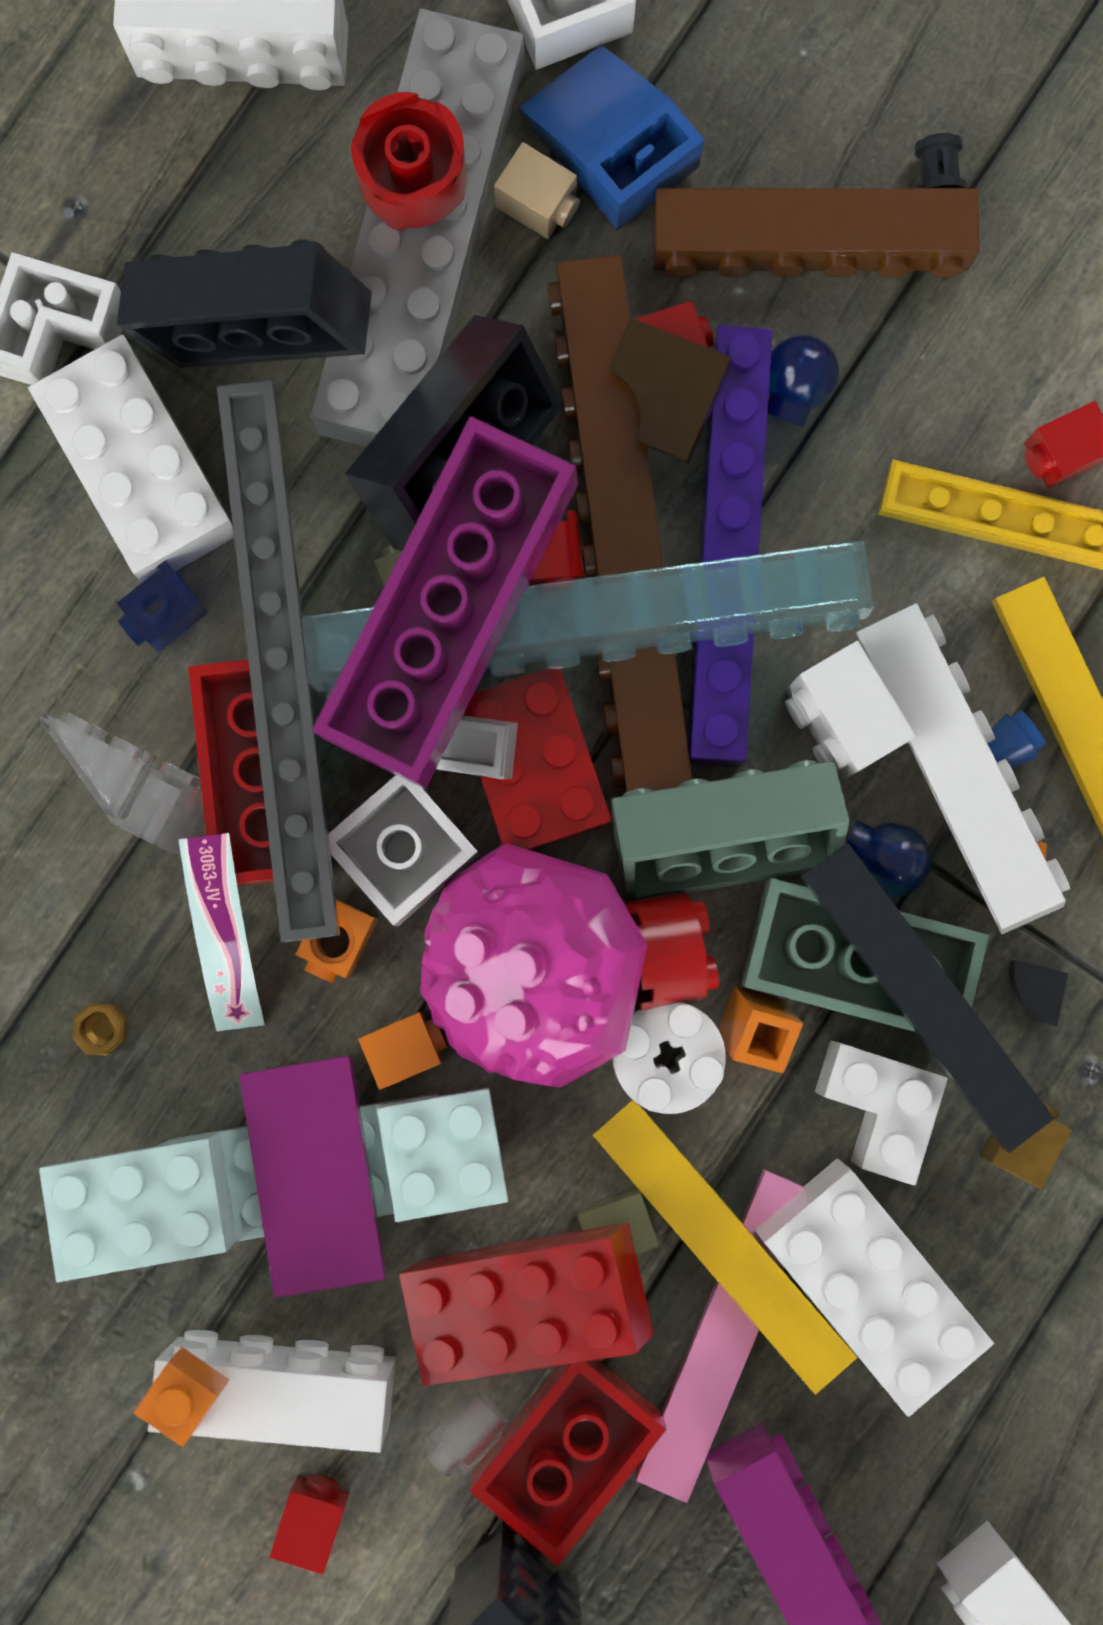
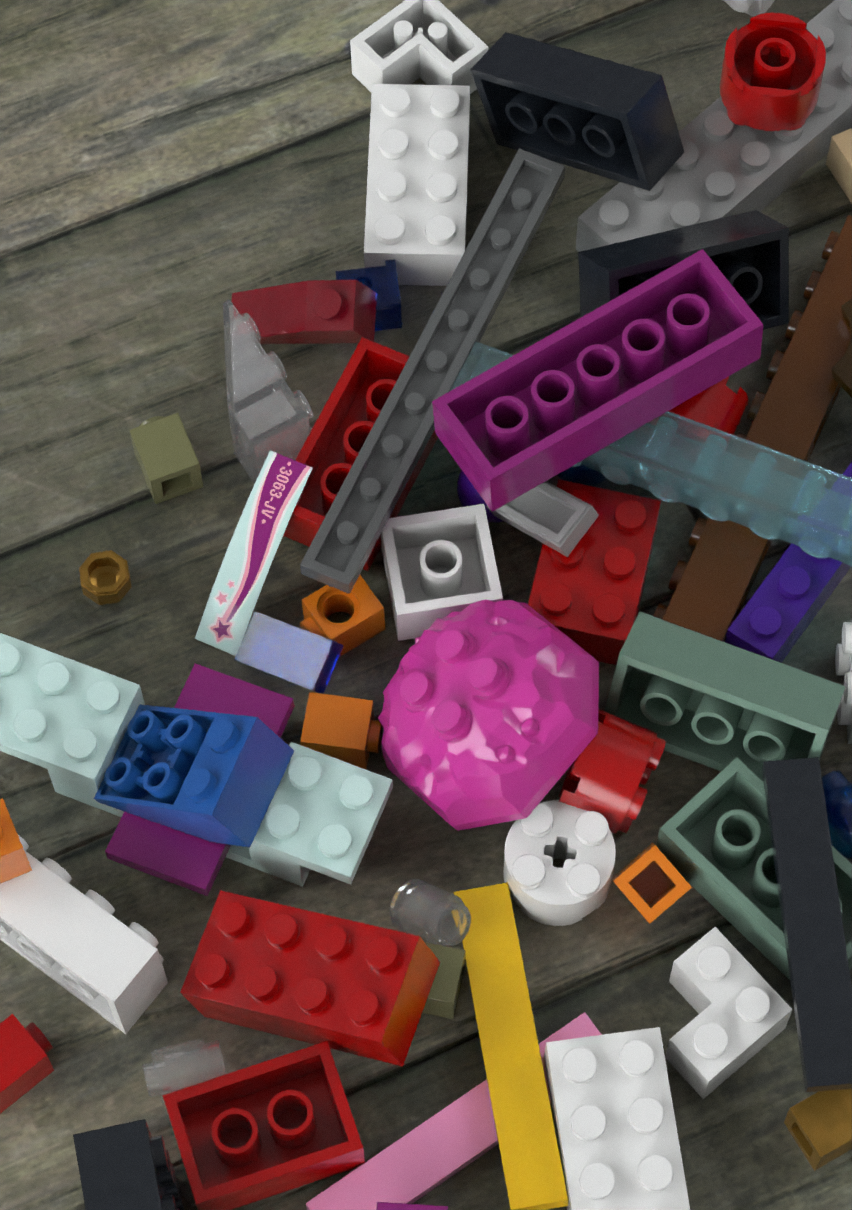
camera: 35 degrees right, 20 degrees down
none -> blue slope [94,704,294,848]
none -> olive brick [129,413,203,504]
none -> dark red slope [229,280,377,344]
none -> clear blue tile [234,611,344,694]
none -> clear brick [390,879,471,947]

